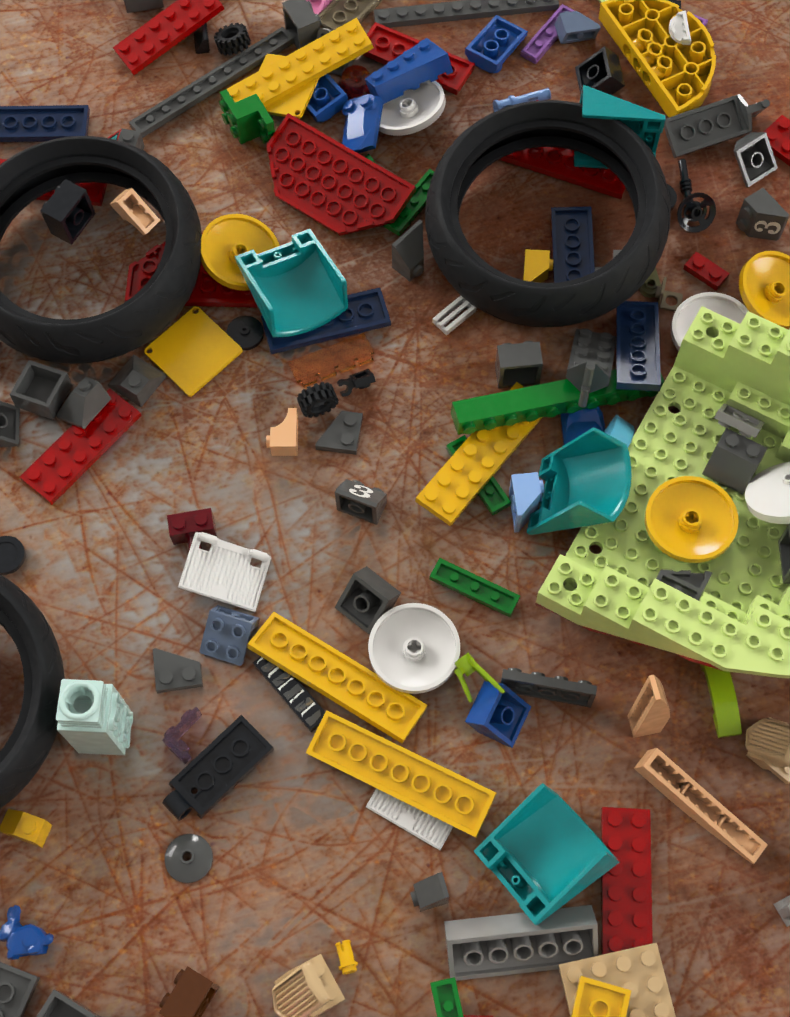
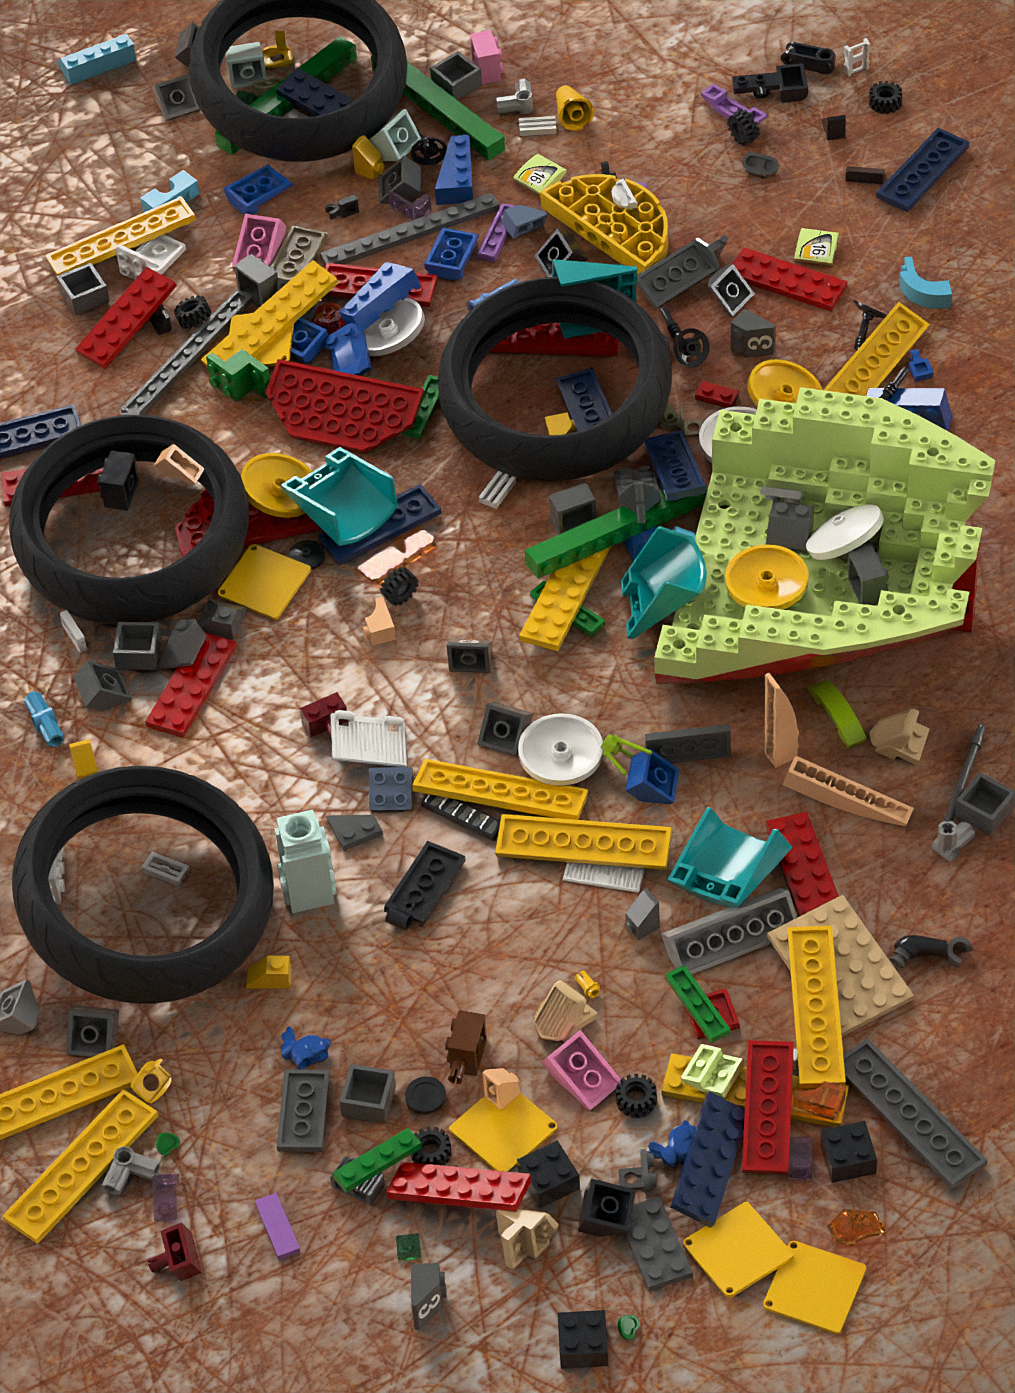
camera: 15 degrees left, 15 degrees down
bracket [162,707,202,764] -> none
dark grey dish [165,834,213,883] -> none
dark grey wing [315,411,363,455] -> none
black plate [337,369,376,397] -> none
dark grey slope [392,220,424,281] -> none
green plate [429,558,520,617] -> none
light blue slope [509,472,544,532] -> none

